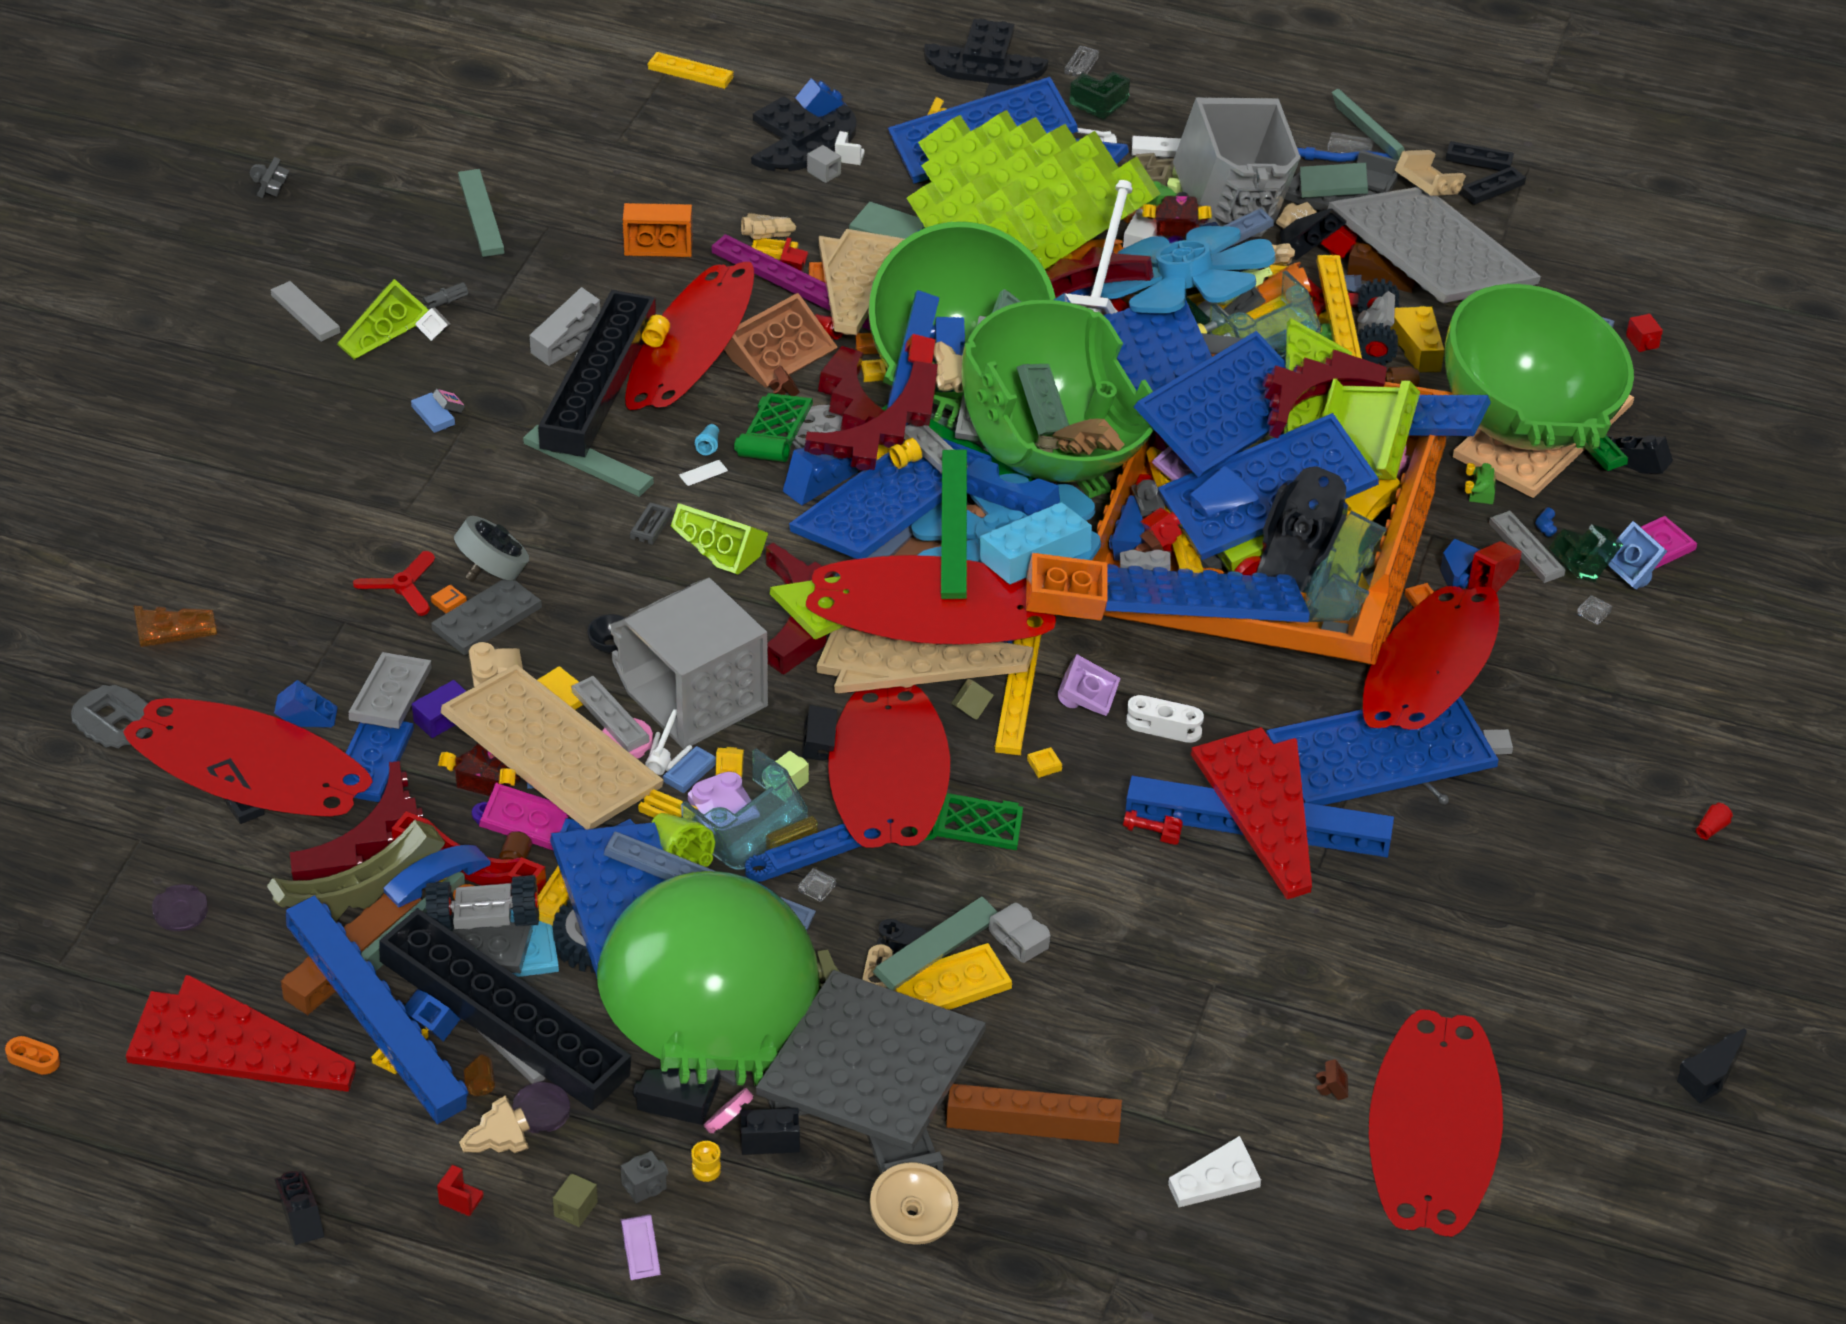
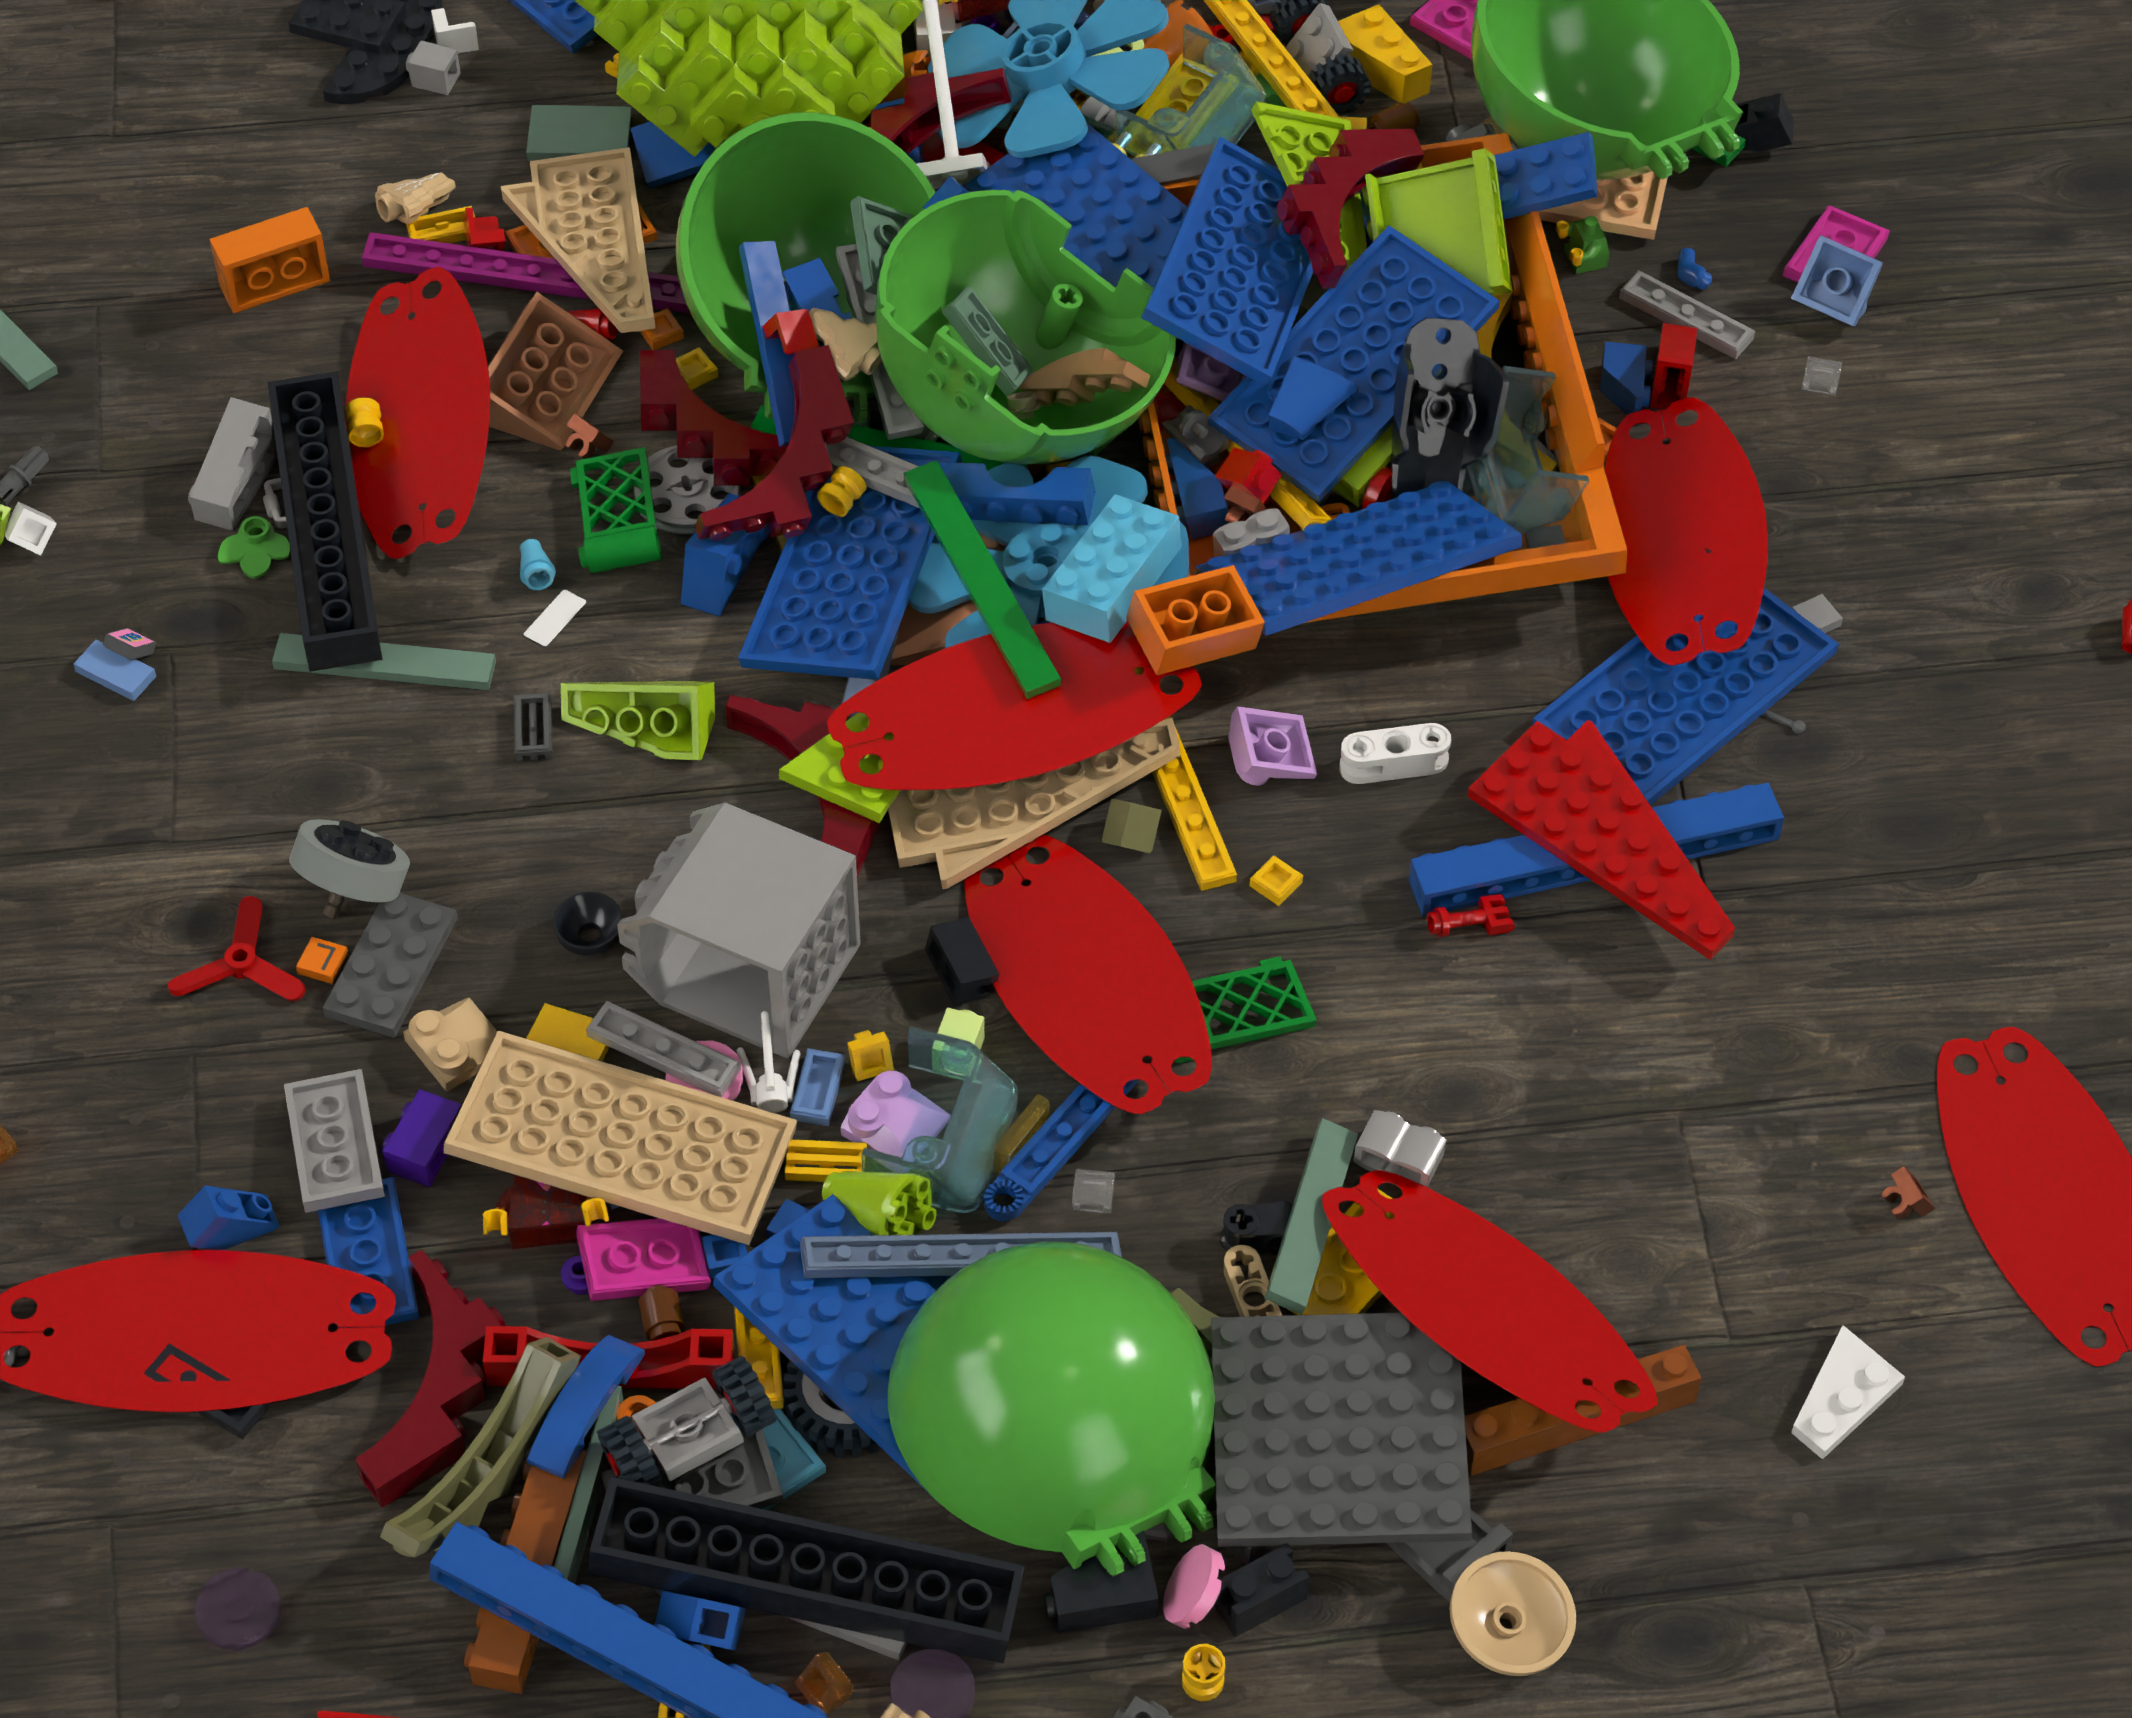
camera: 25 degrees left, 10 degrees up
clear green brick [1549,524,1623,582] -> none
none -> bright green plate [218,516,290,579]
none -> red piece [1322,1170,1658,1433]

